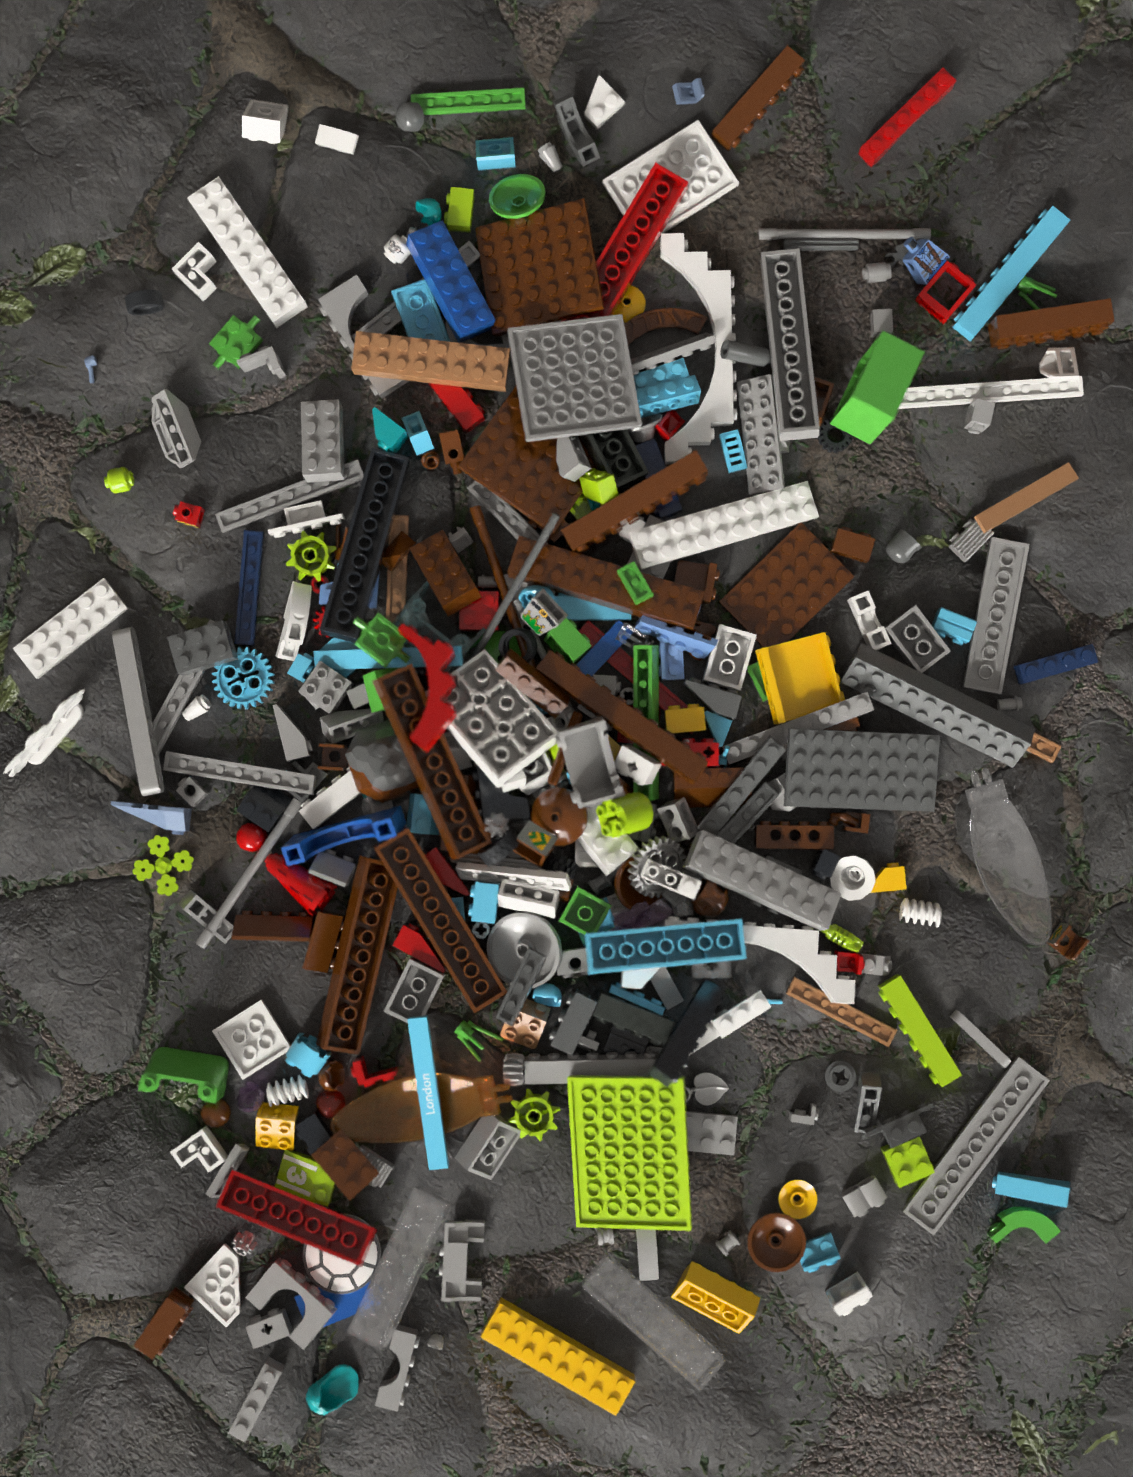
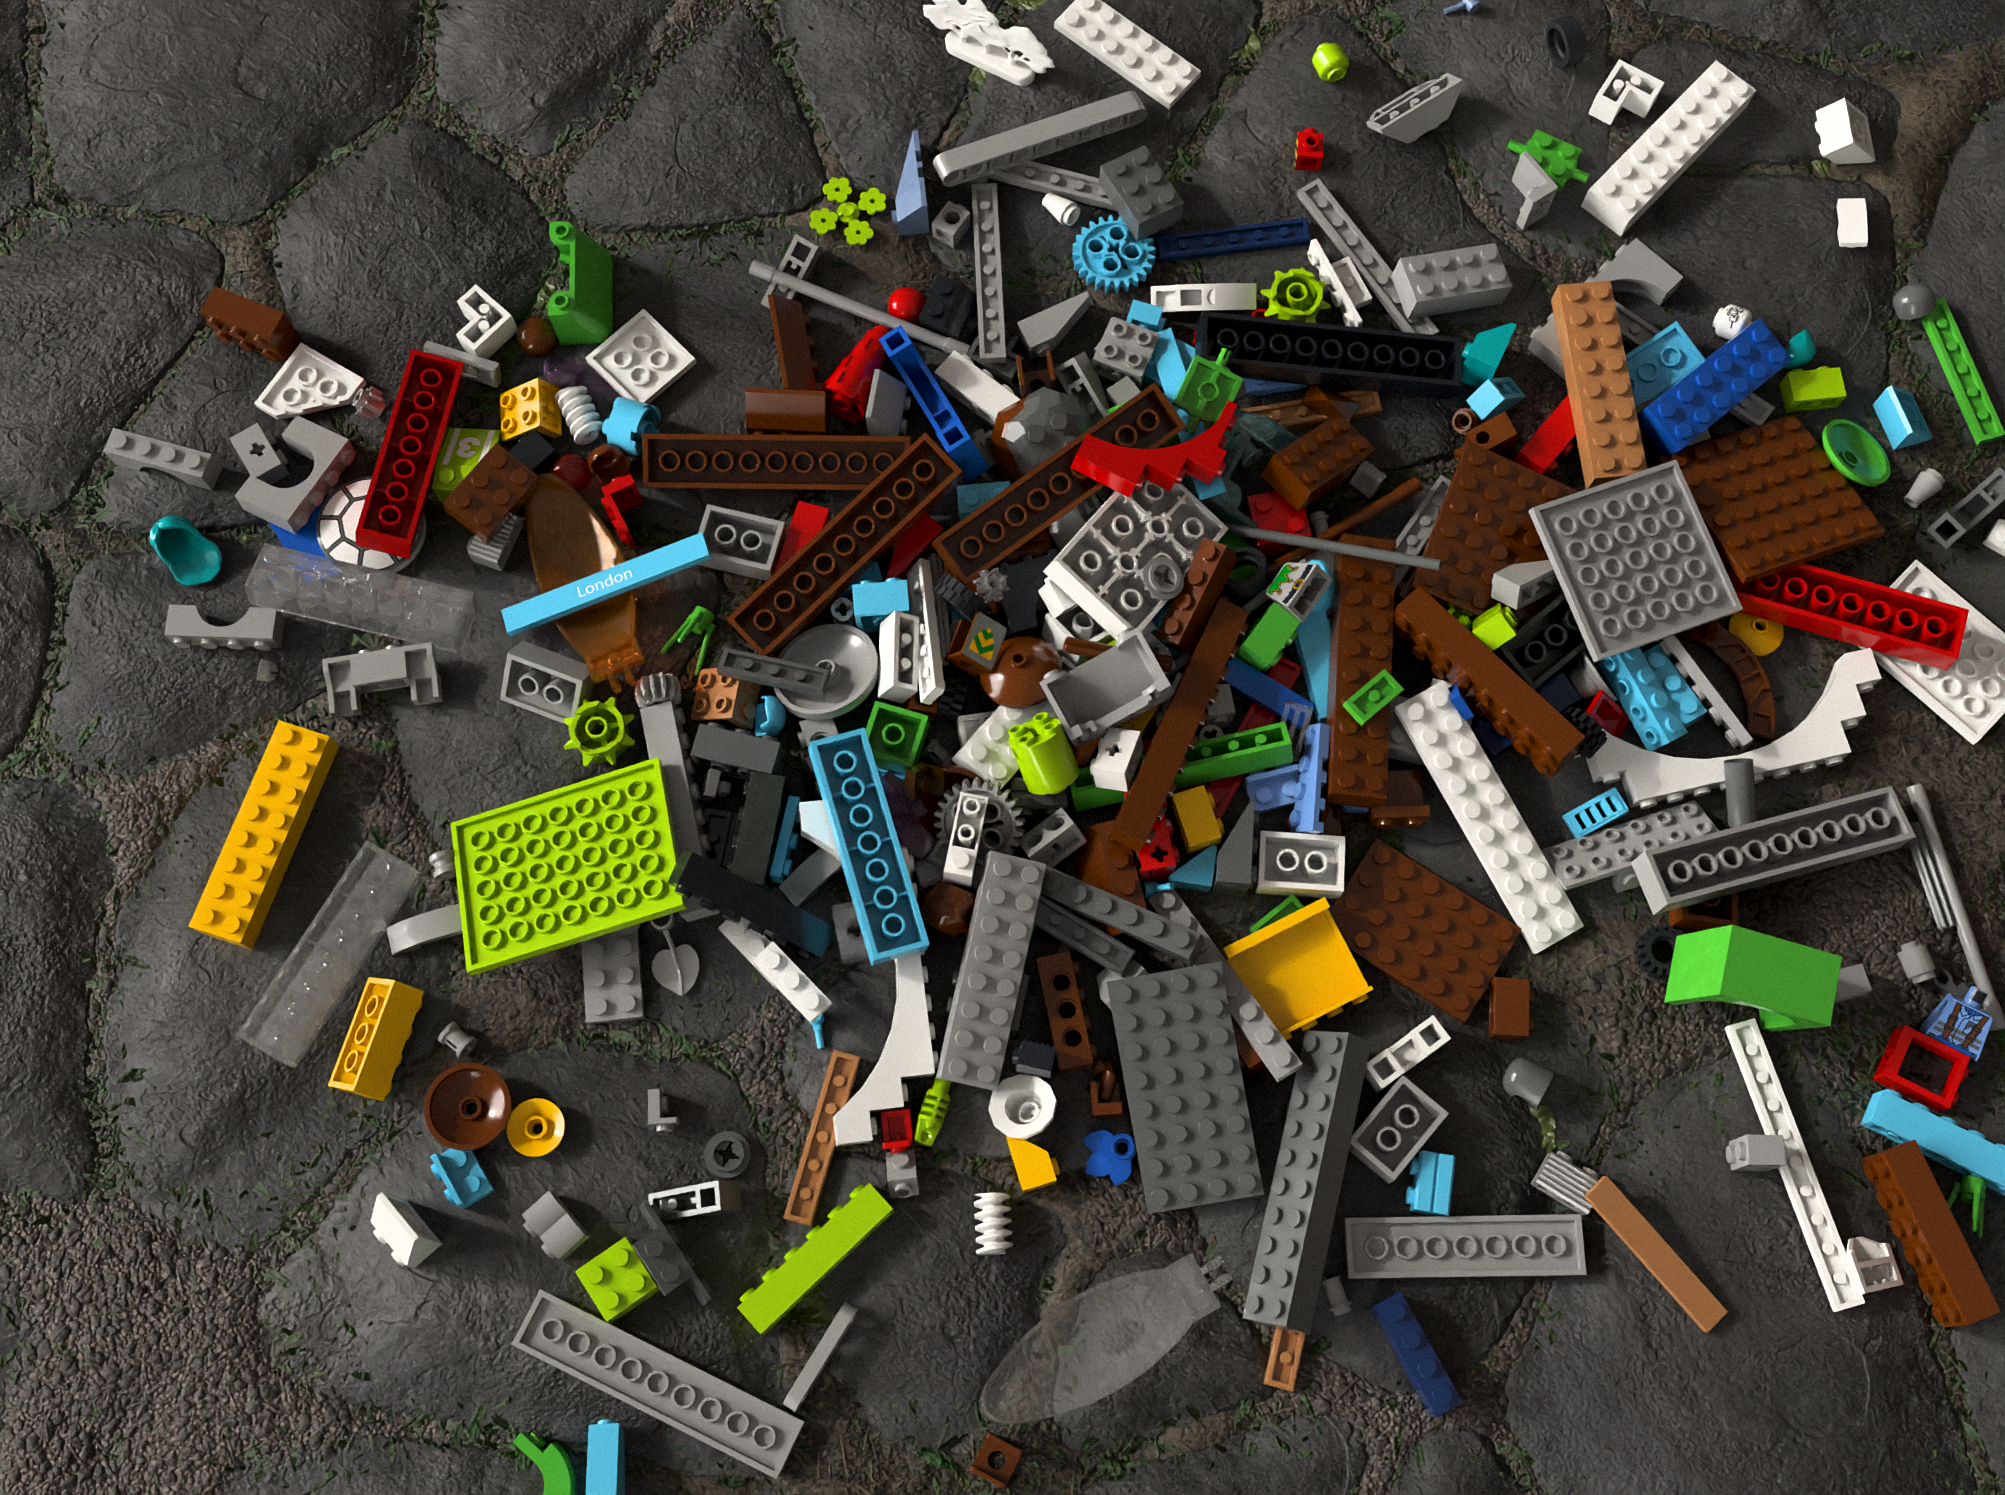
camera: 75 degrees right, 15 degrees down
none -> dark brown bracket [904,762,947,800]
none -> blue plate [1083,1130,1137,1186]
none -> light grey gear [1141,557,1184,601]
none -> blue tile [1448,684,1474,721]
none -> black tyre [1561,707,1607,759]

